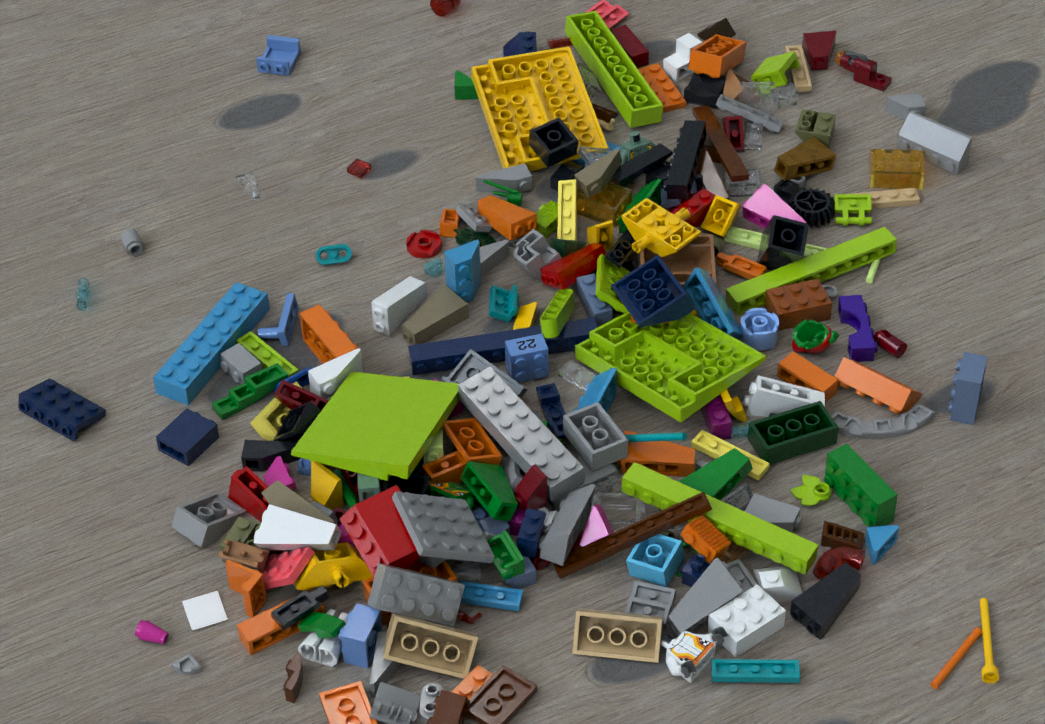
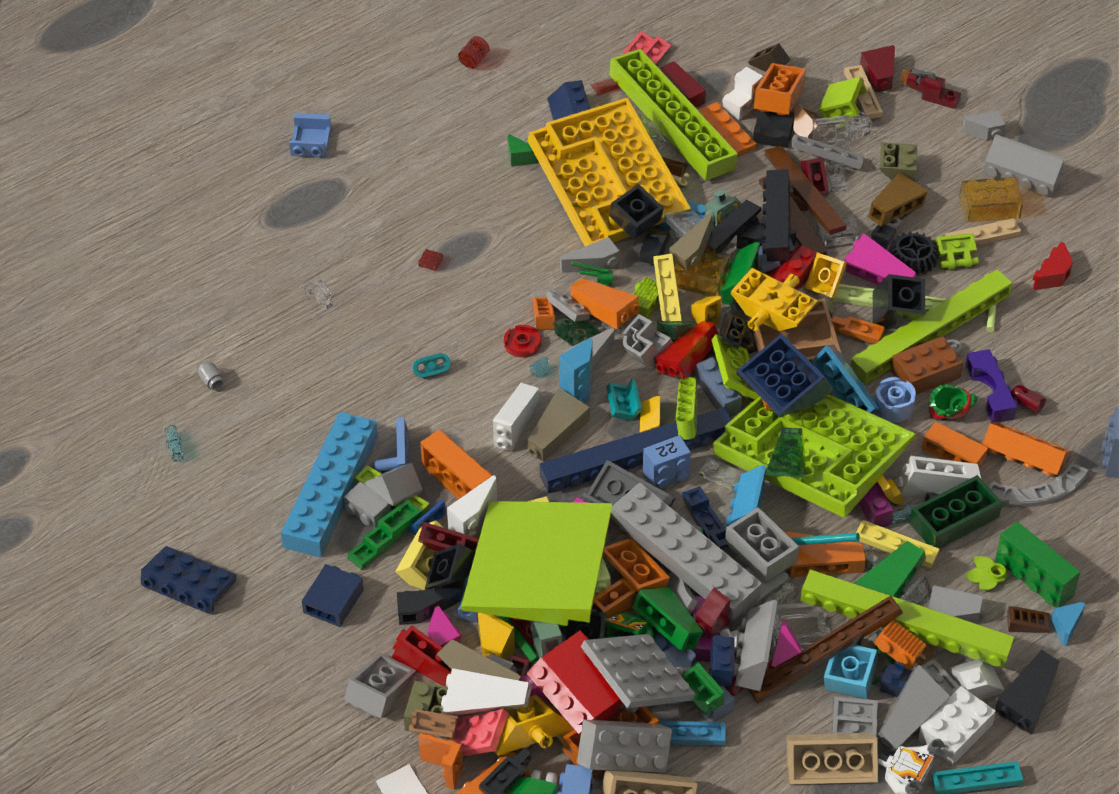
camera: 10 degrees left, 5 degrees up
clear red piece [457,610,482,624] -> none
clear red cylinder [813,546,866,580] -> none
none -> light grey slope [365,463,423,506]
none -> clear green wing [765,427,806,477]
none -> red slope [1032,242,1073,290]

